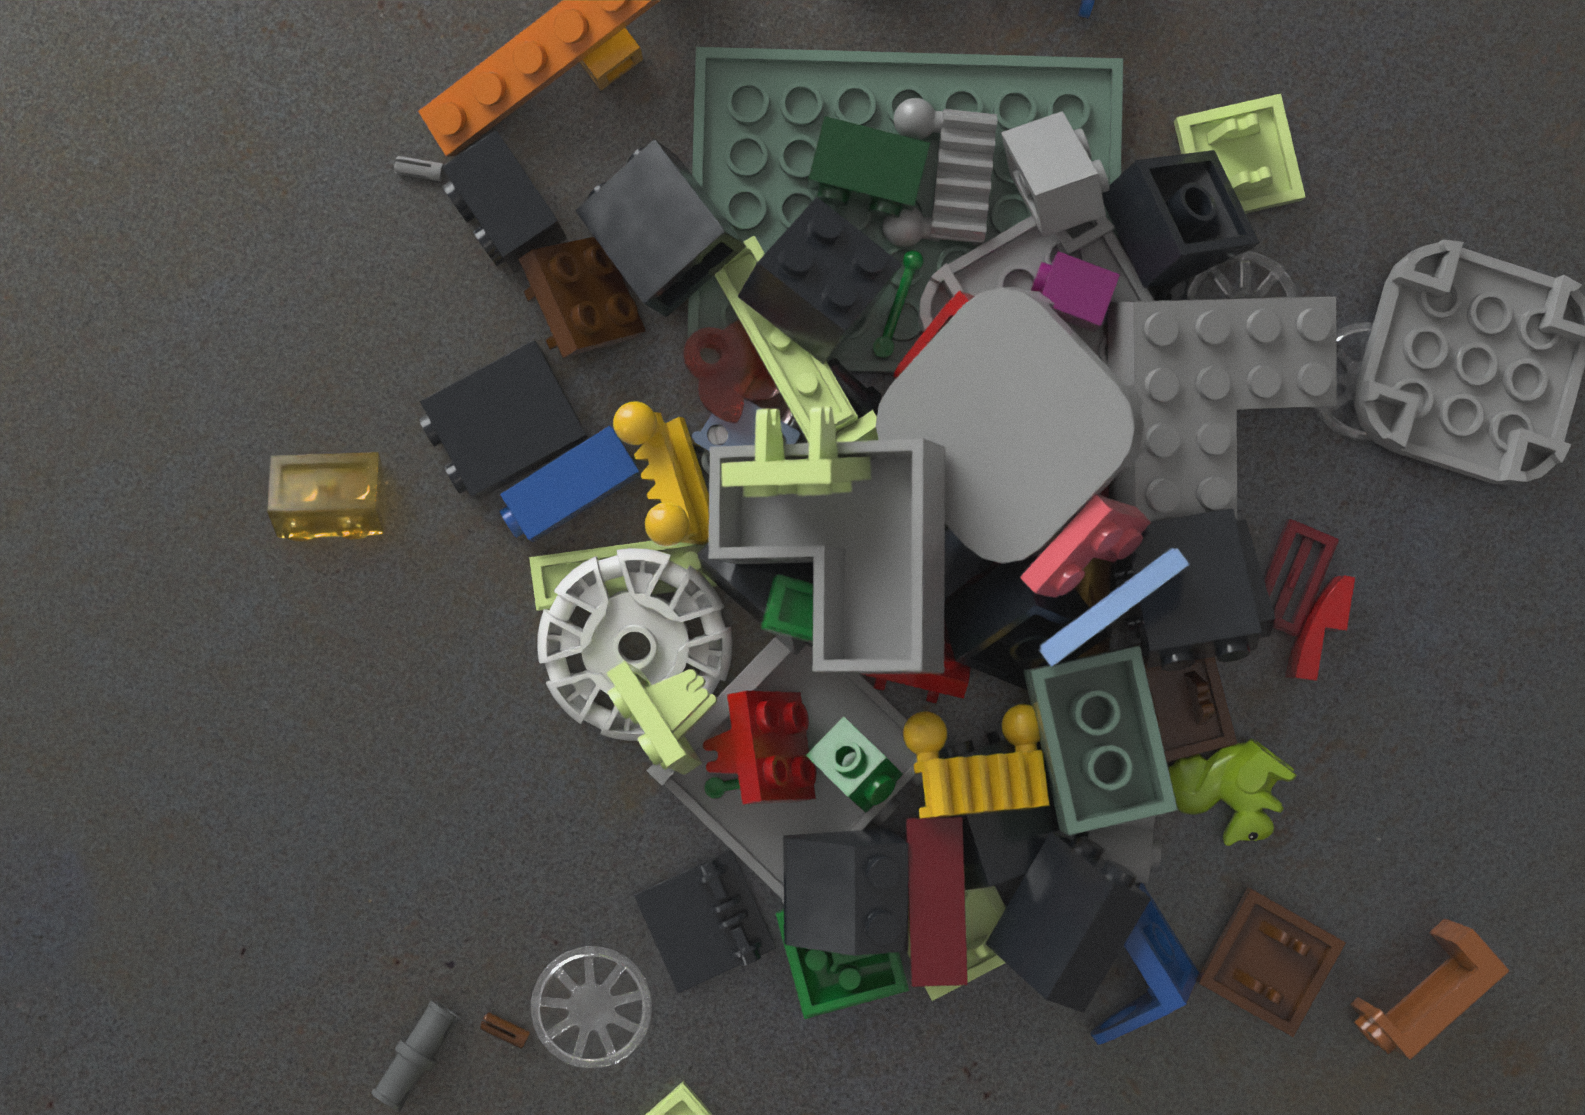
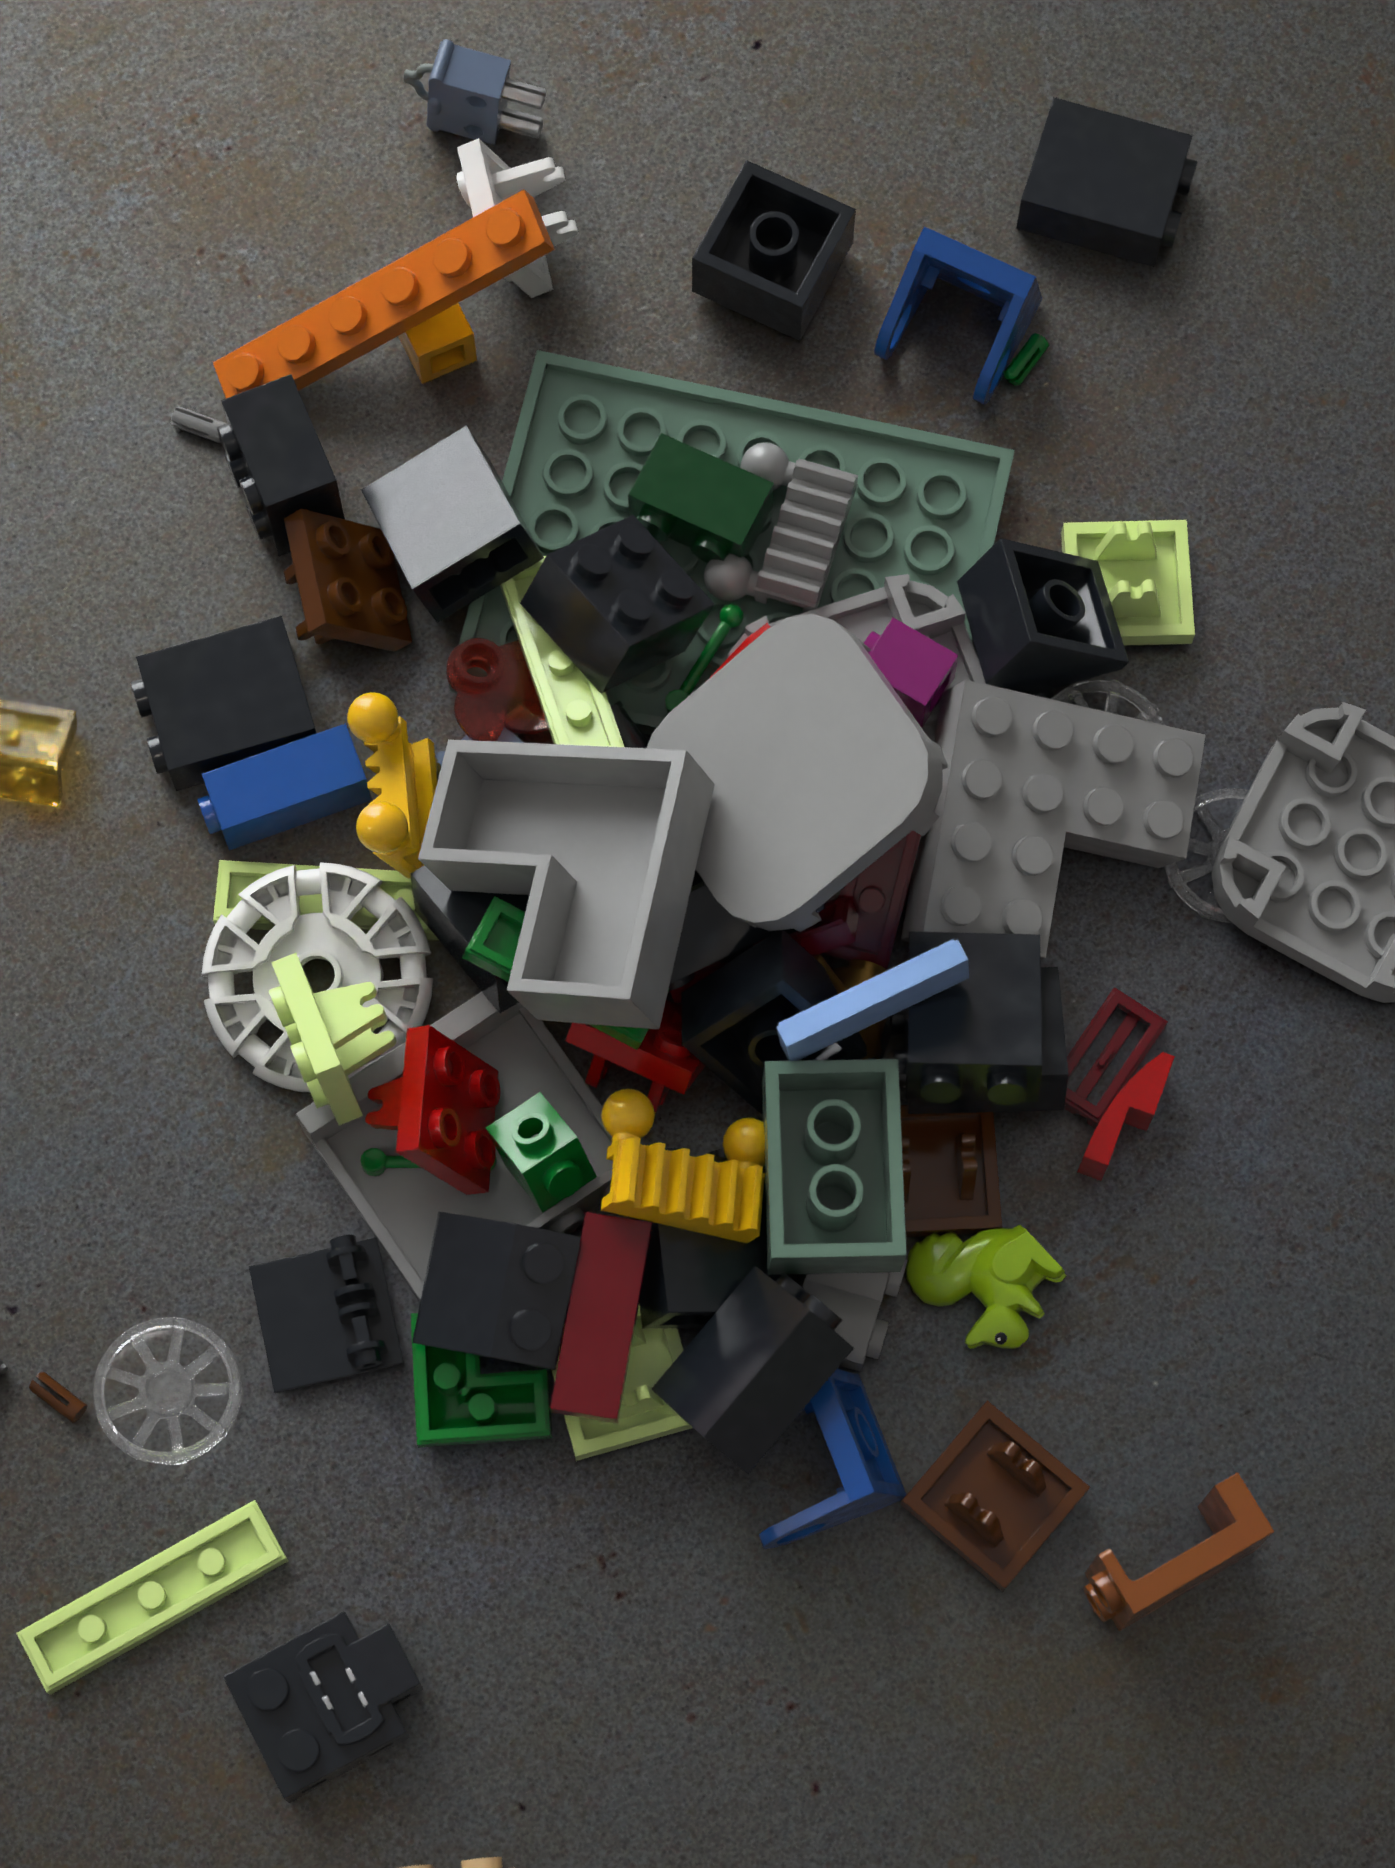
camera: 15 degrees right, 15 degrees down
yellowish green plate [721,406,871,497] -> none
light grey brick [1001,111,1109,237] -> none
coral plate [1020,494,1151,598] -> none

